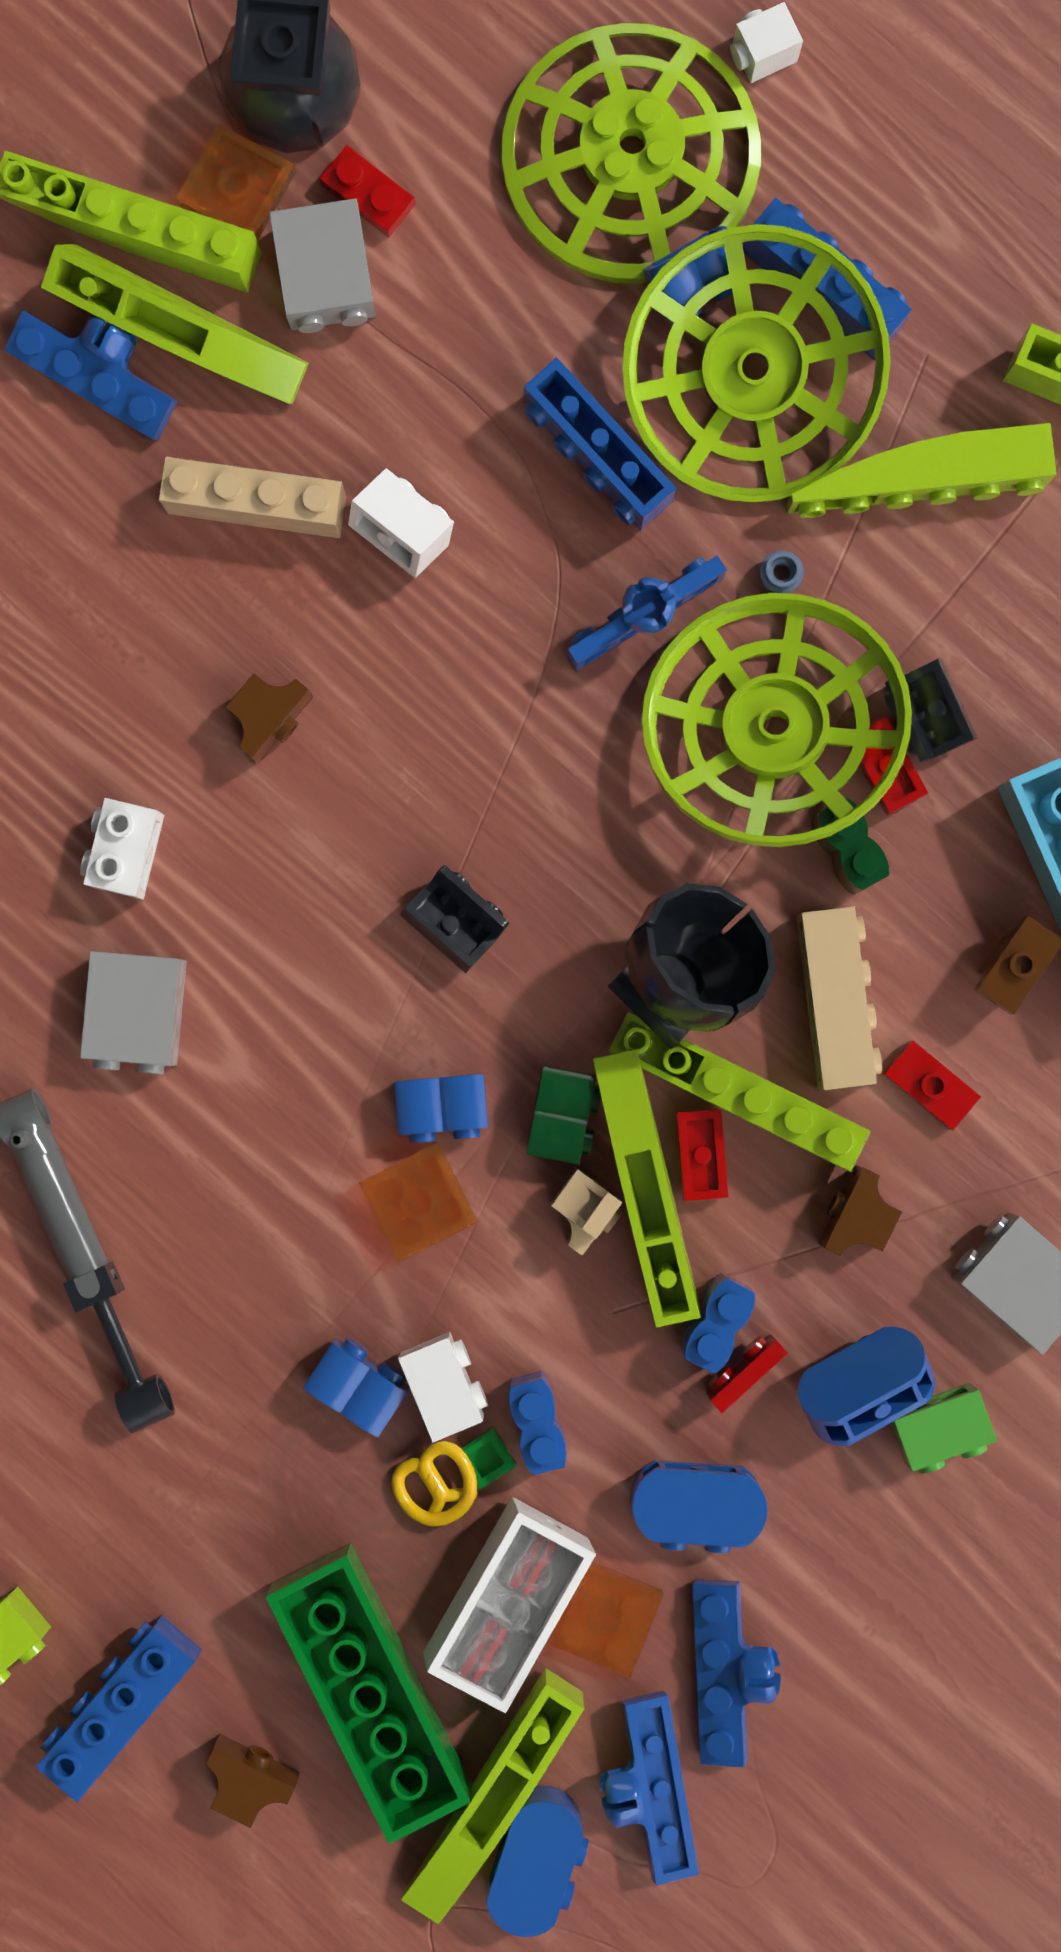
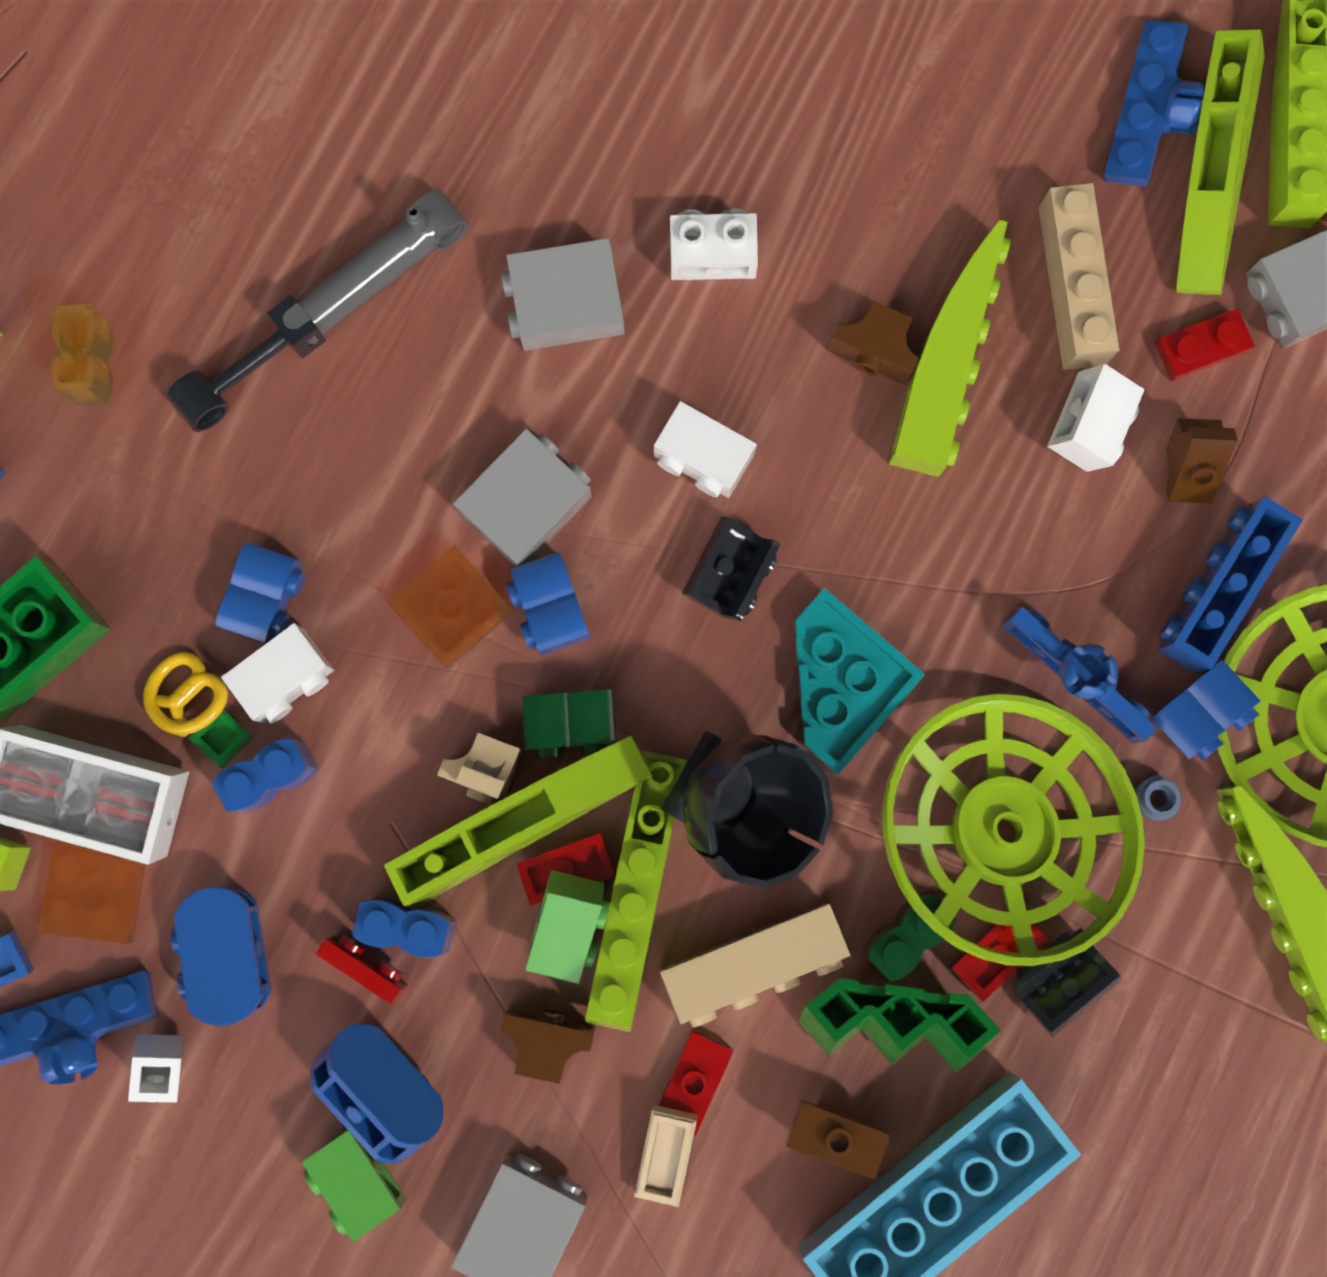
camera: 80 degrees right, 5 degrees down
none -> clear yellow brick [51,304,114,405]
none -> white brick [128,1034,184,1102]
none -> light grey brick [453,429,592,567]
none -> bright green brick [525,870,610,983]
none -> tan tile [634,1104,698,1207]
none -> white brick [654,401,757,498]
none -> teal plate [794,588,925,775]
none -> green brick [798,978,1001,1073]
none -> lime slope [889,220,1011,477]
none -> blue brick [1152,660,1261,761]
none -> red plate [1155,308,1255,382]
none -> reddish brown brick [1166,418,1238,503]

